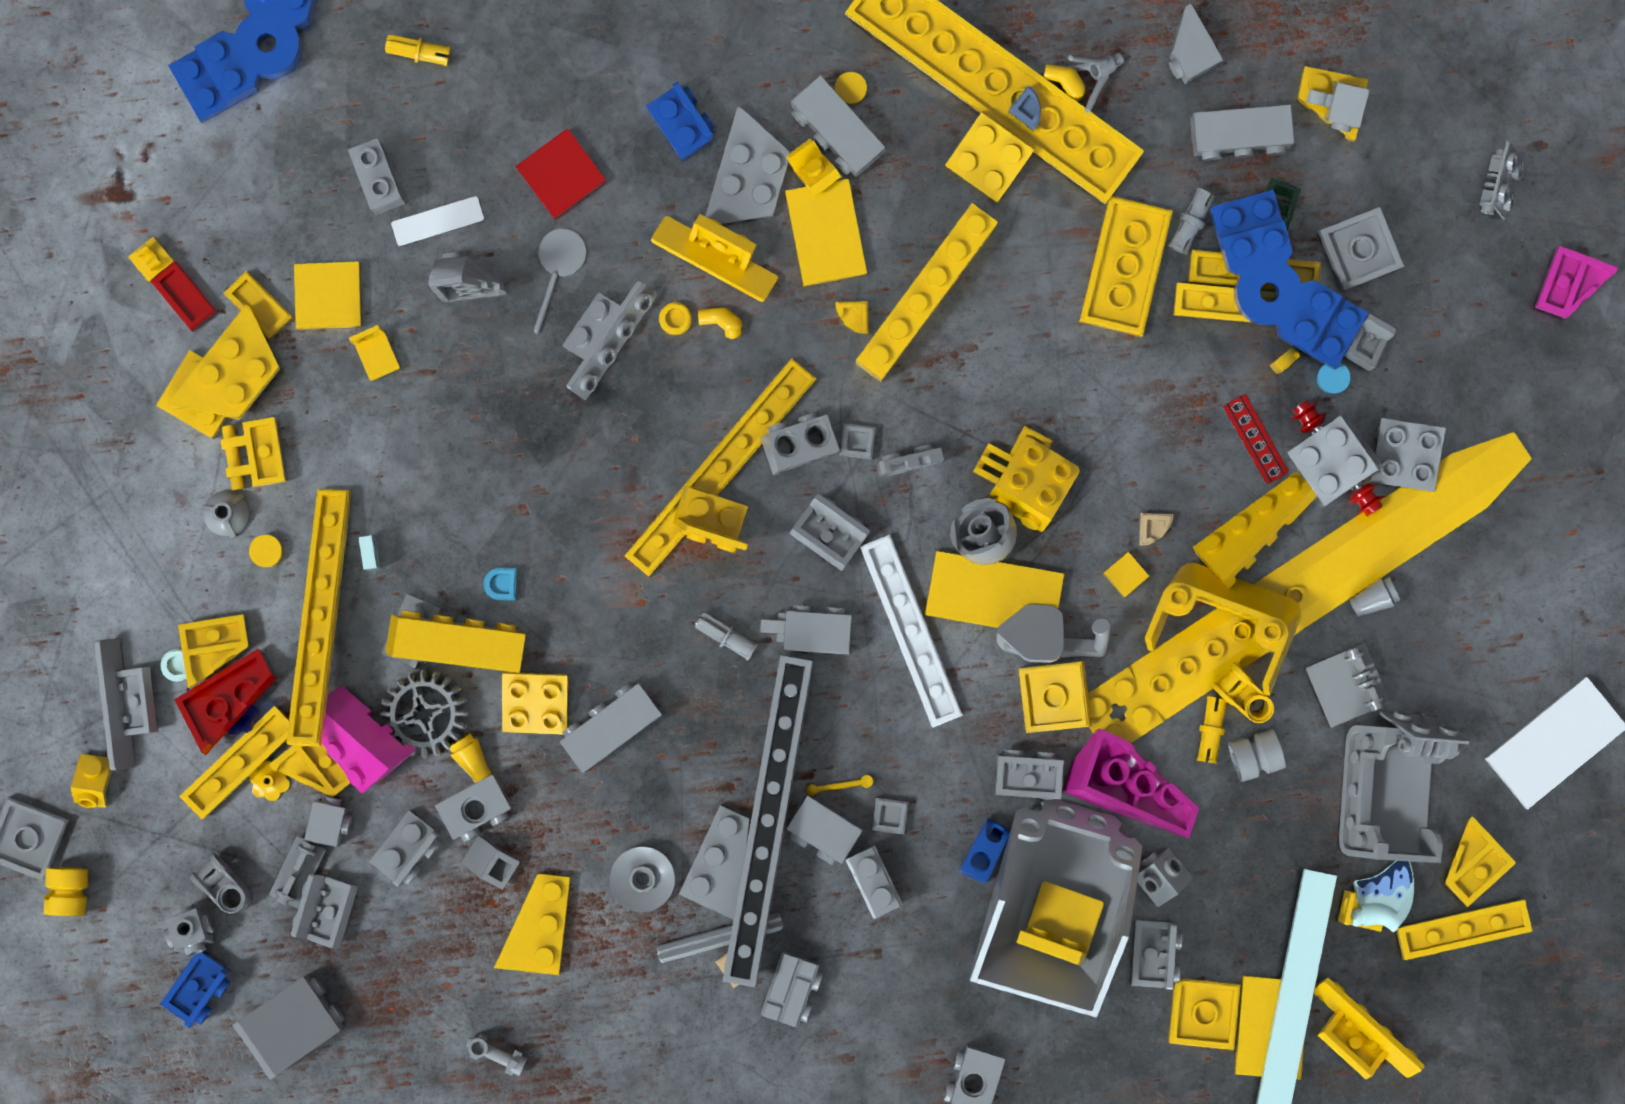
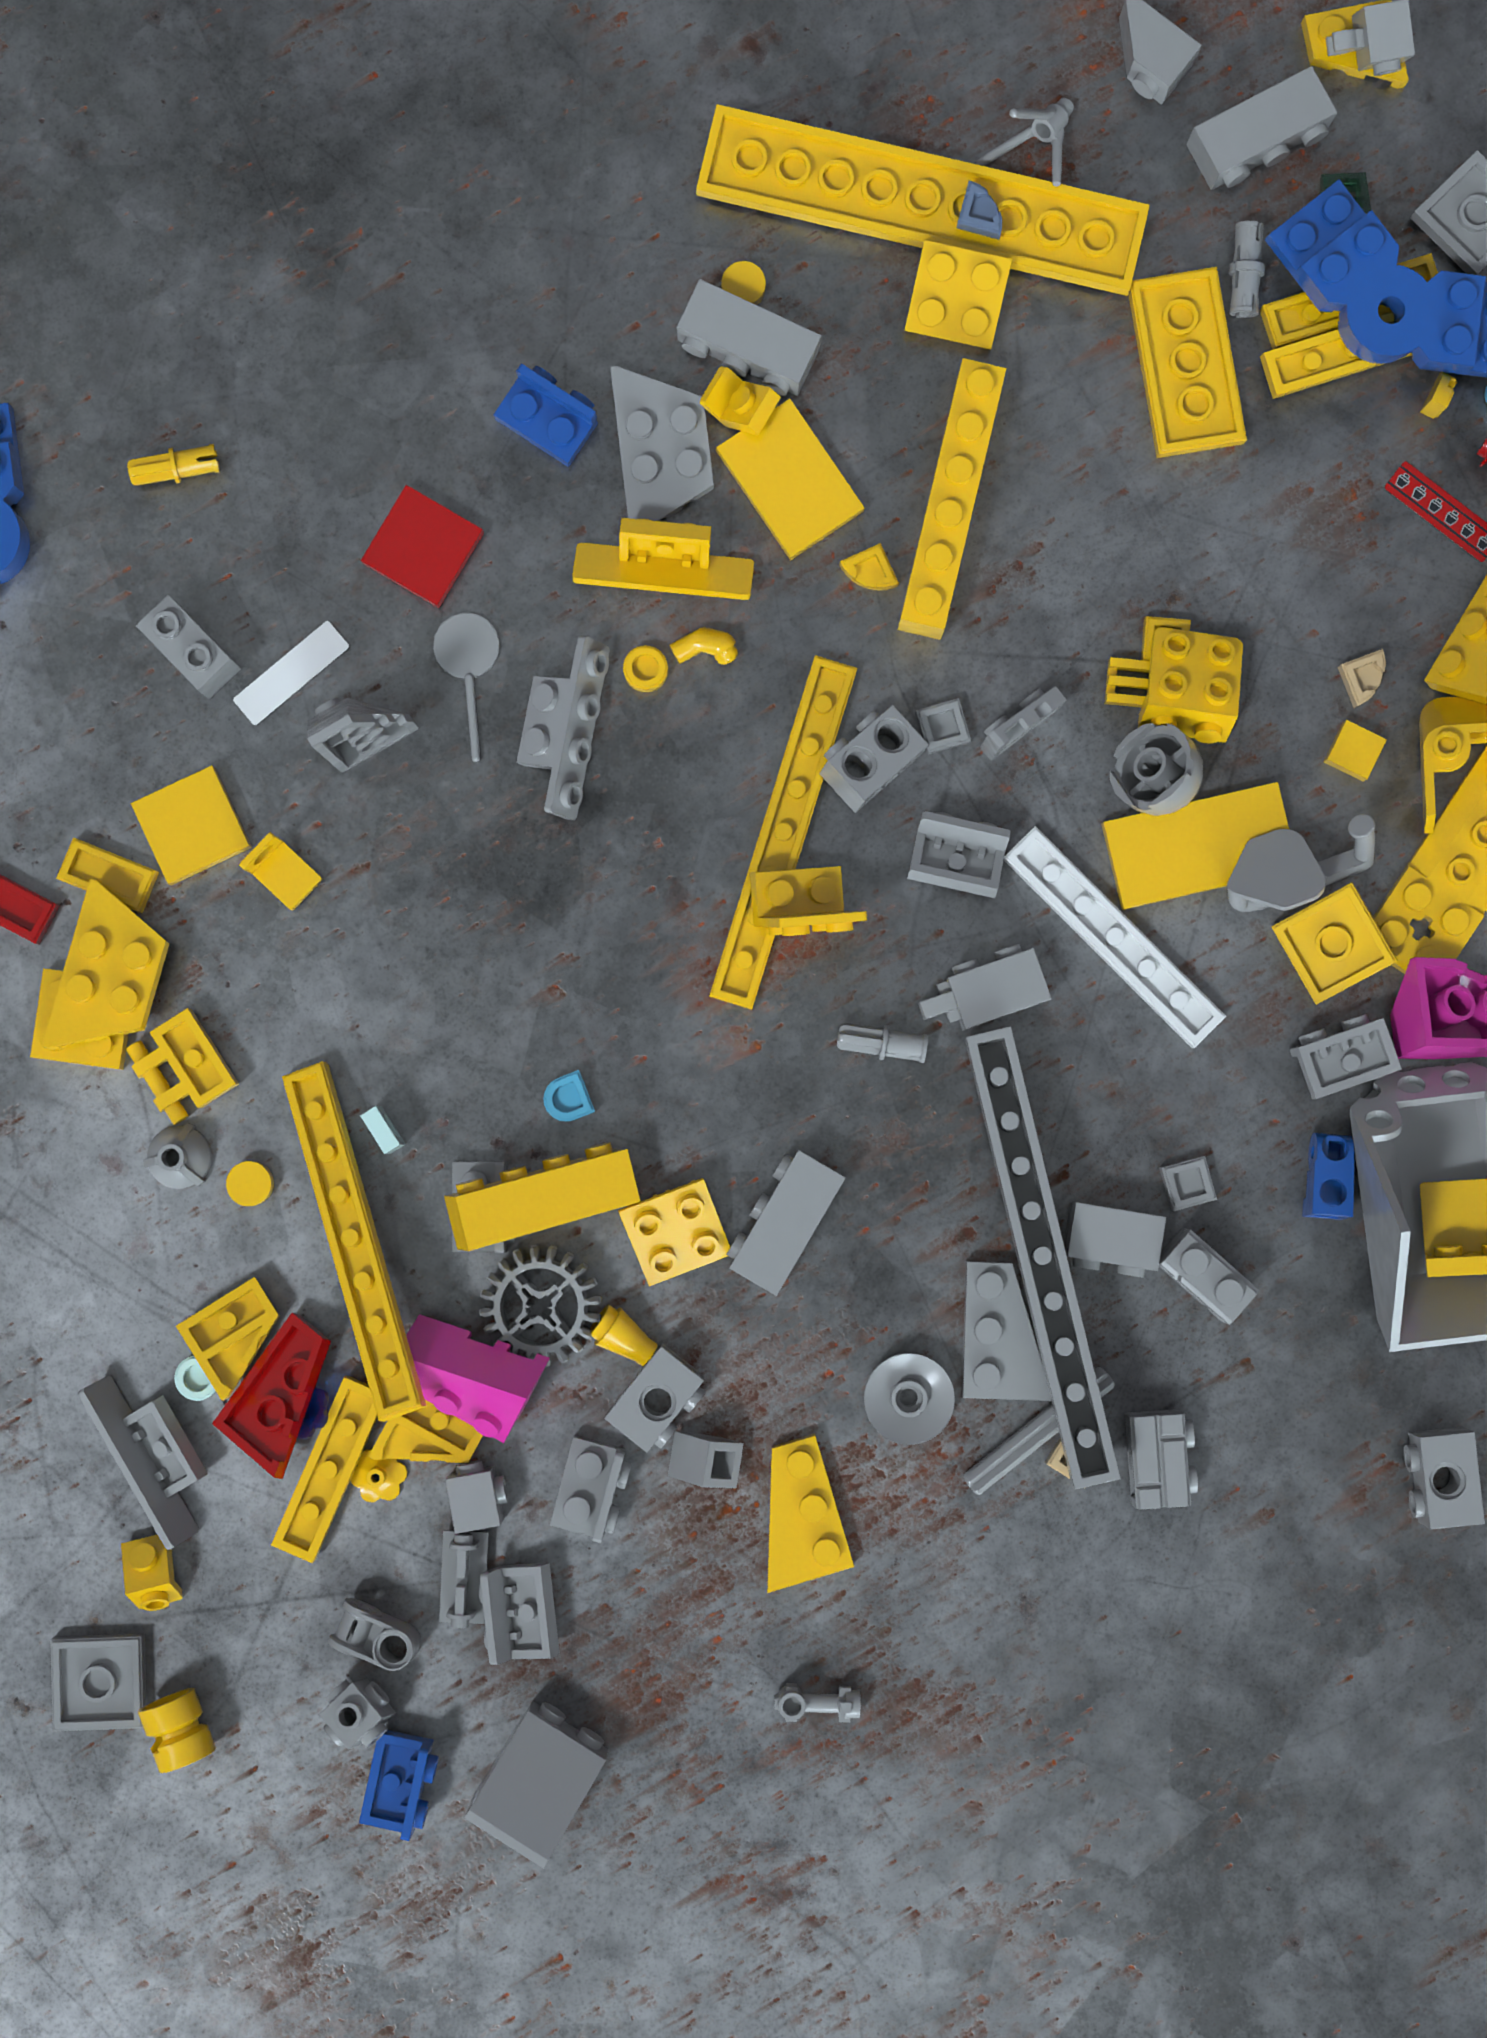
camera: 15 degrees left, 0 degrees up
yellow hinge [806,775,873,796] -> none
yellow arm [1044,64,1086,102] -> none

